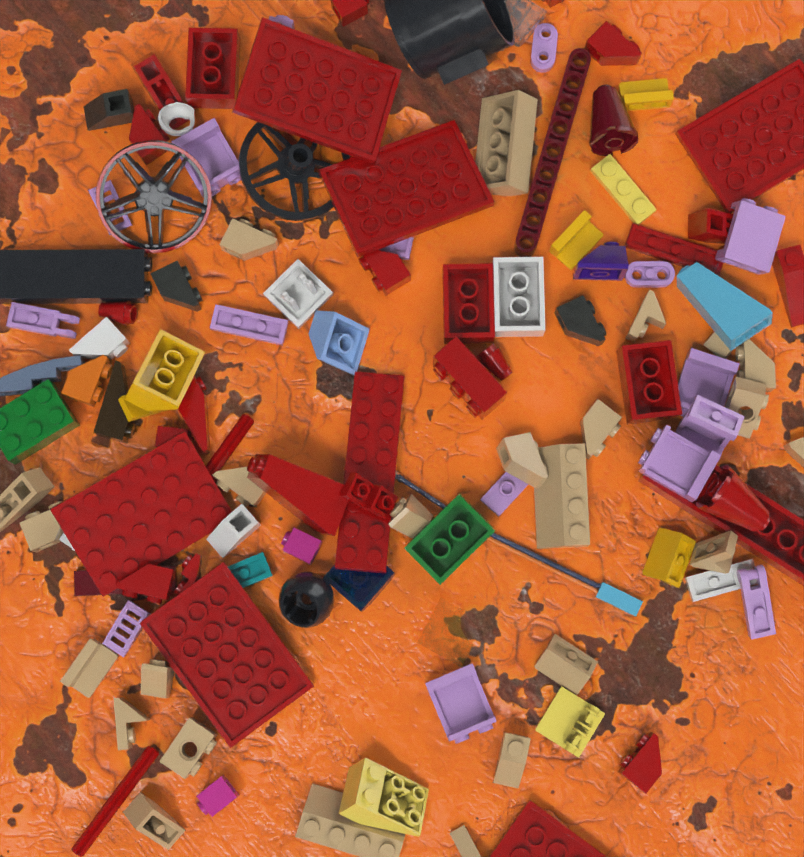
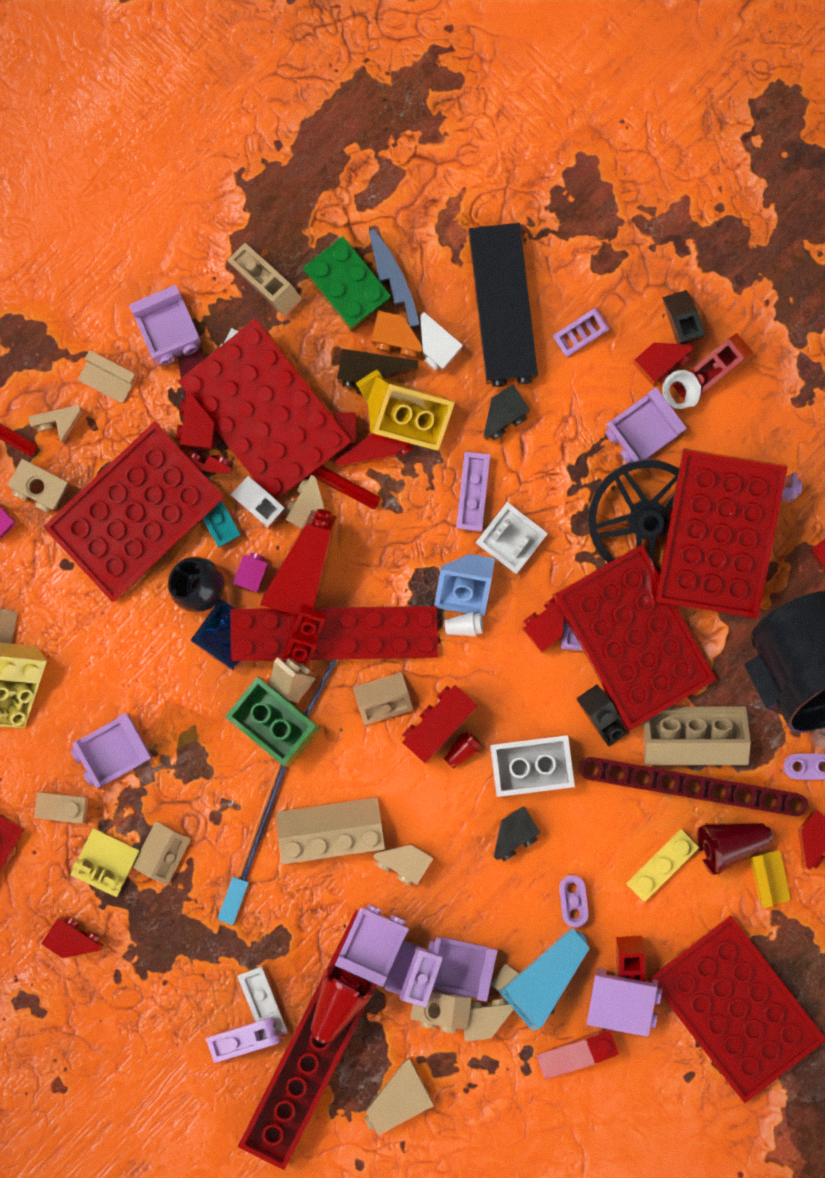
camera: 80 degrees right, 5 degrees up
lavender hinge [6,302,80,339] -> none
tan slope [20,501,64,553] -> none
wheel [96,140,212,253] -> none
red cone [98,301,138,326] -> none
lavender slope [102,600,151,657] -> none
tan slope [141,659,175,699] -> none
red brick [185,27,240,109] -> none
tan slope [219,218,279,261] -> none
red brick [442,263,495,344] -> none
lavender plate [480,472,529,517] -> none
tan slope [496,432,548,488] -> none
yellow panel [549,210,603,270] -> none
dark purple slope [573,242,628,281] -> none
red slope [616,340,682,425] -> none
red tile [625,223,723,276] -> none
tan slope [625,289,666,342] -> none
yellow panel [642,528,696,588] -> none
tan slope [690,531,738,574] -> none
none -> lavender panel [129,284,203,366]
none -> tan panel [353,673,413,725]
none -> white cone [445,611,483,637]
none -> pearl dark grey slope [576,684,629,747]

